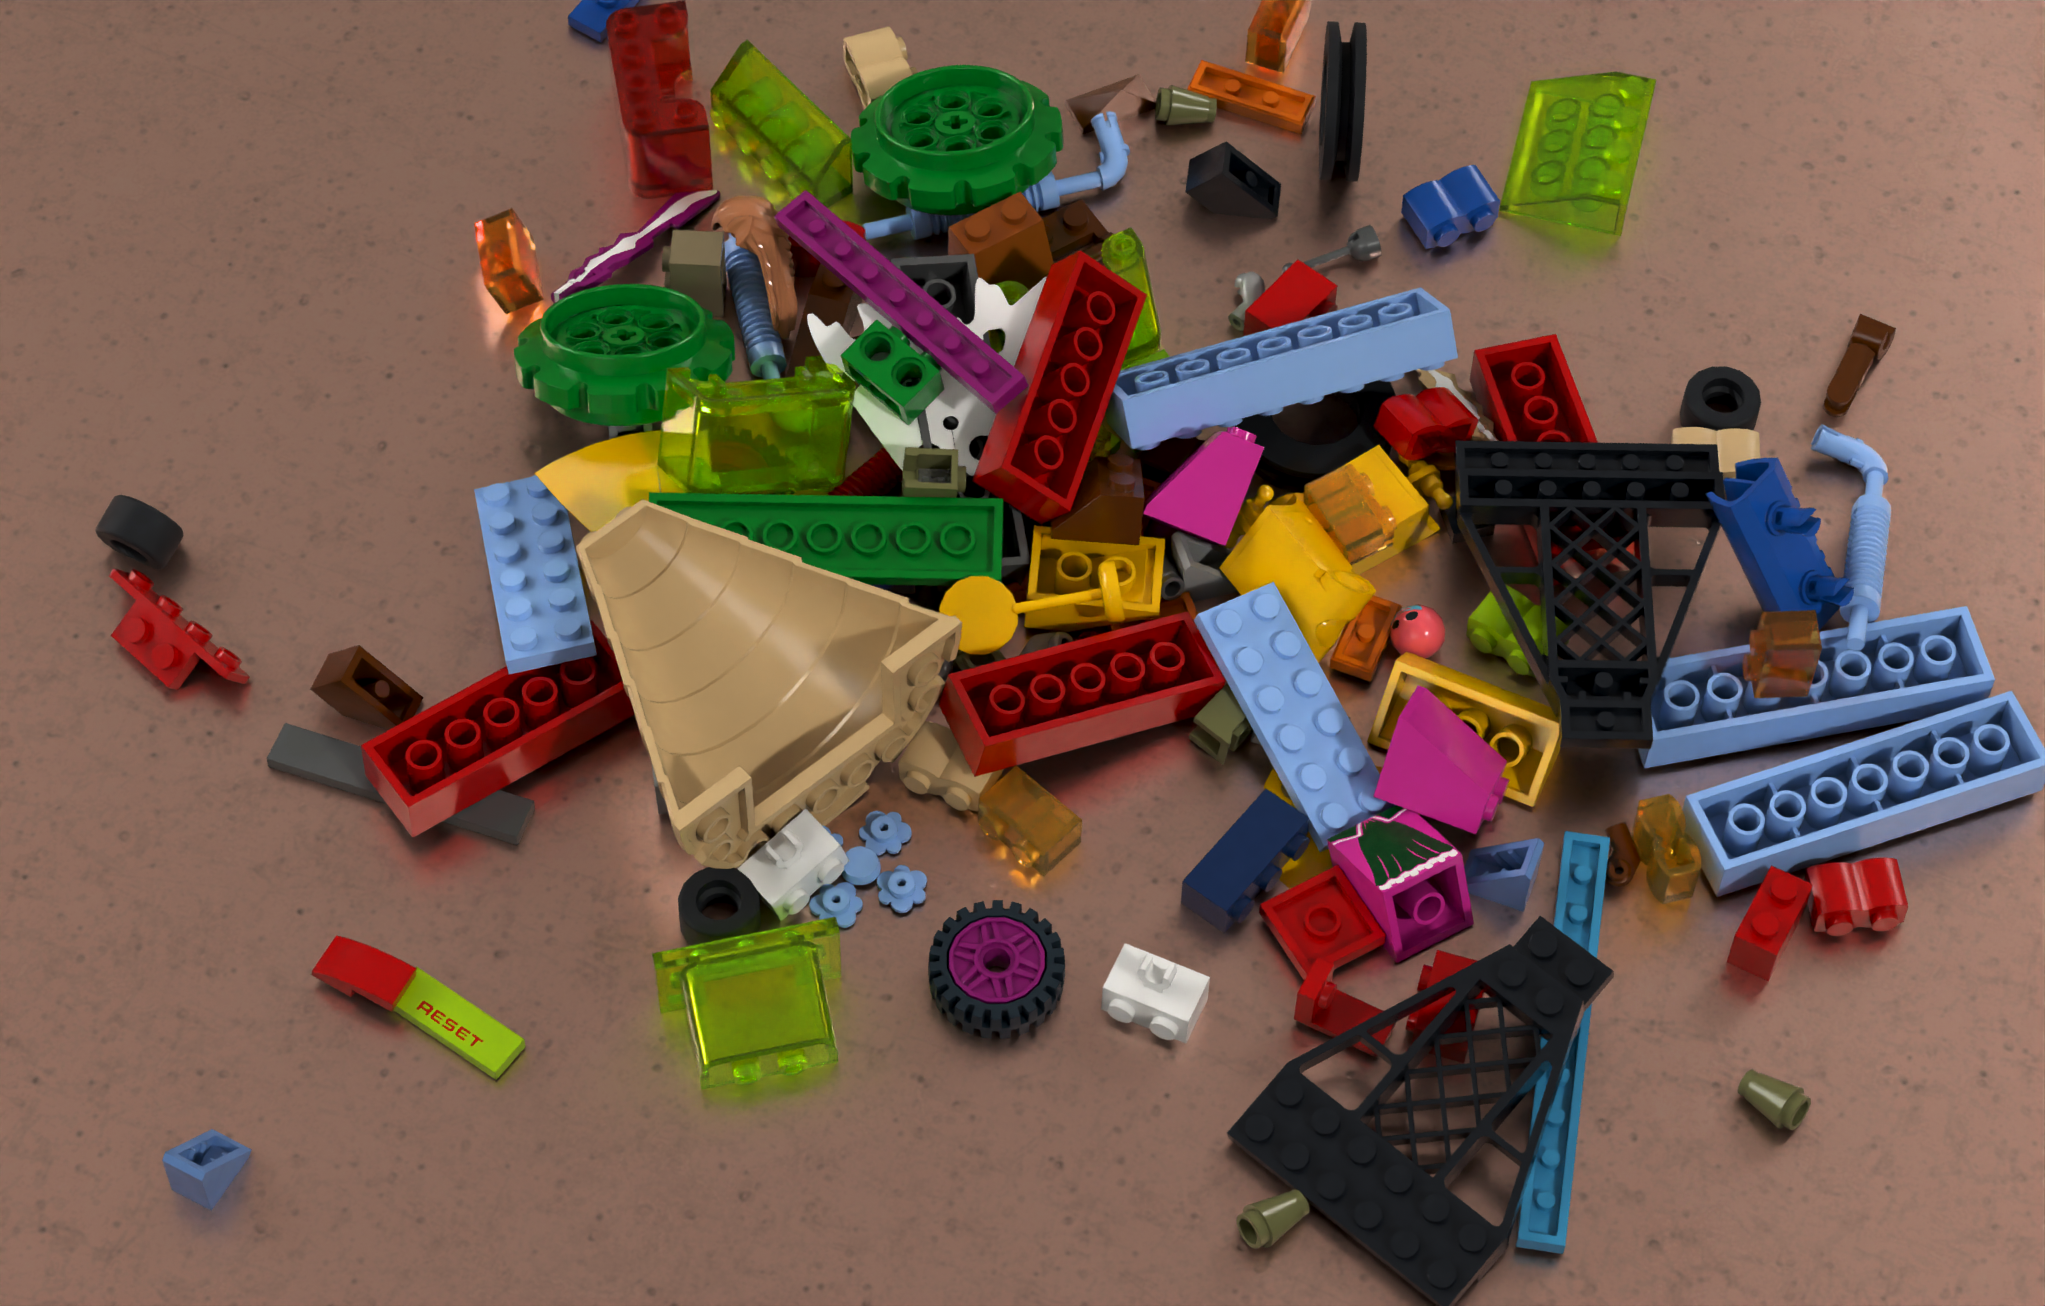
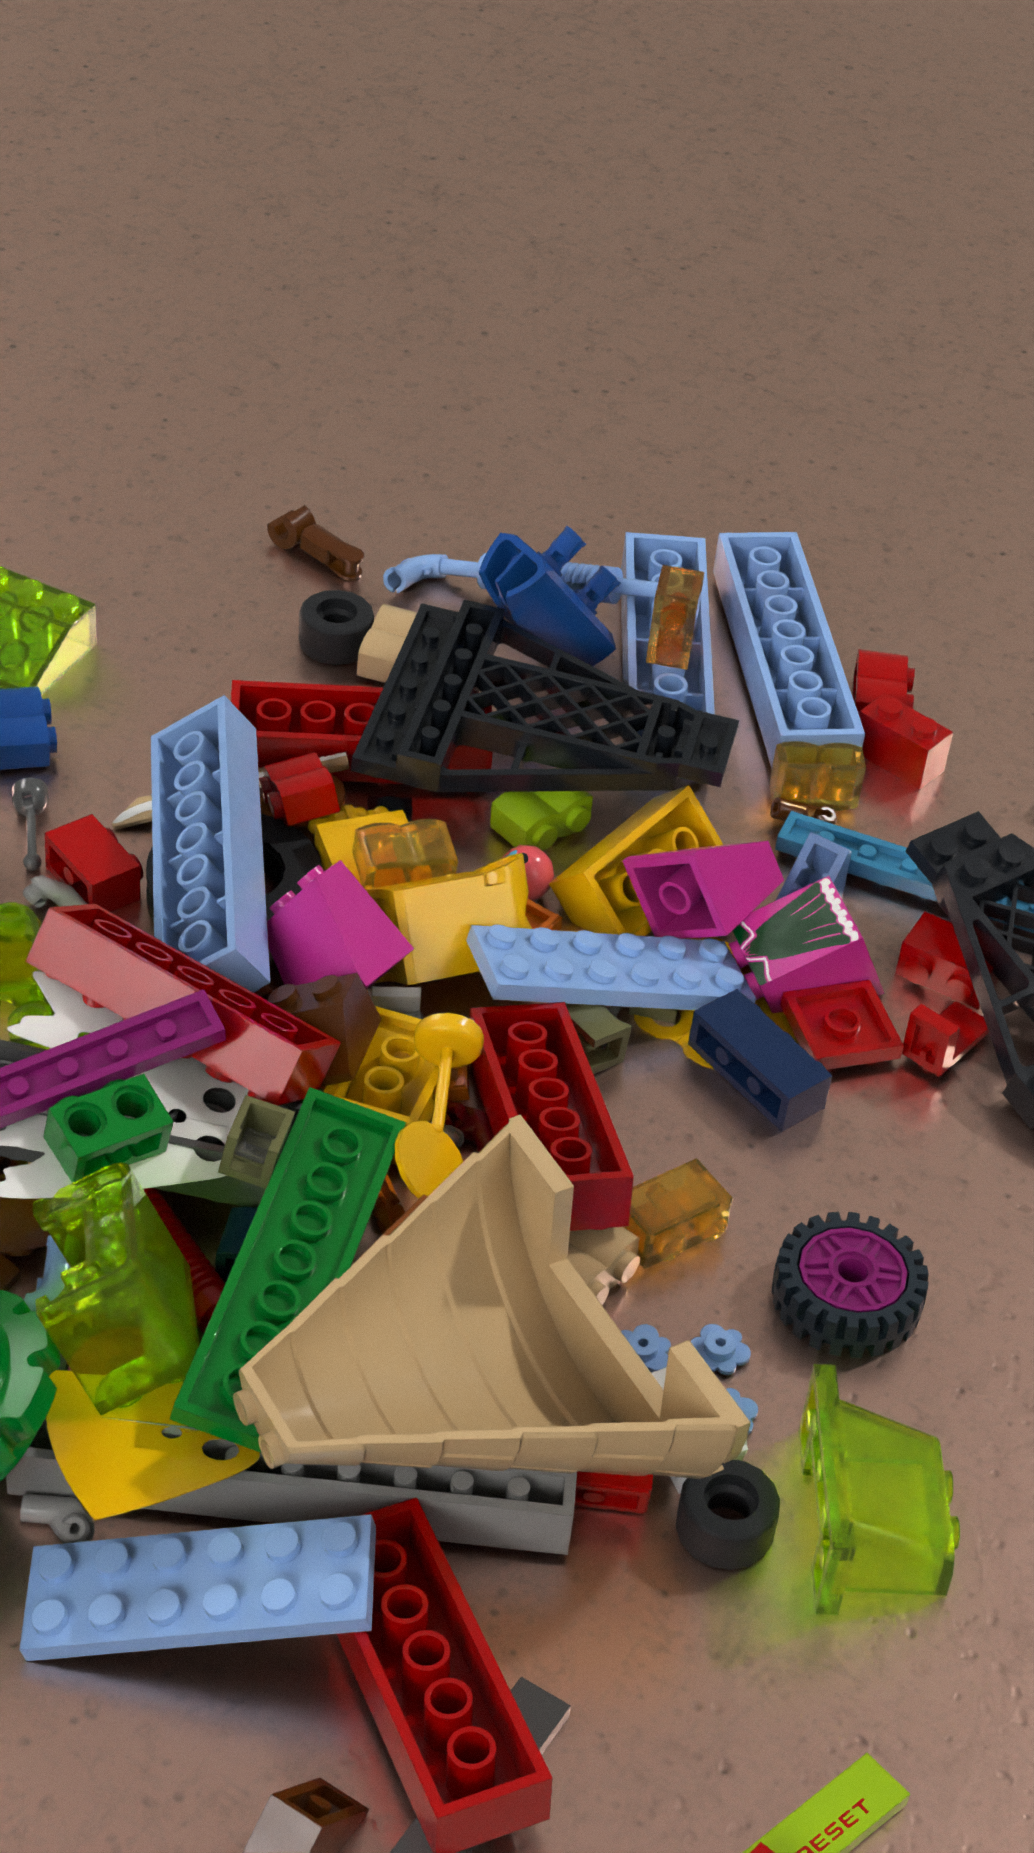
camera: 80 degrees left, 15 degrees down
white brick [1101,943,1210,1043] -> none

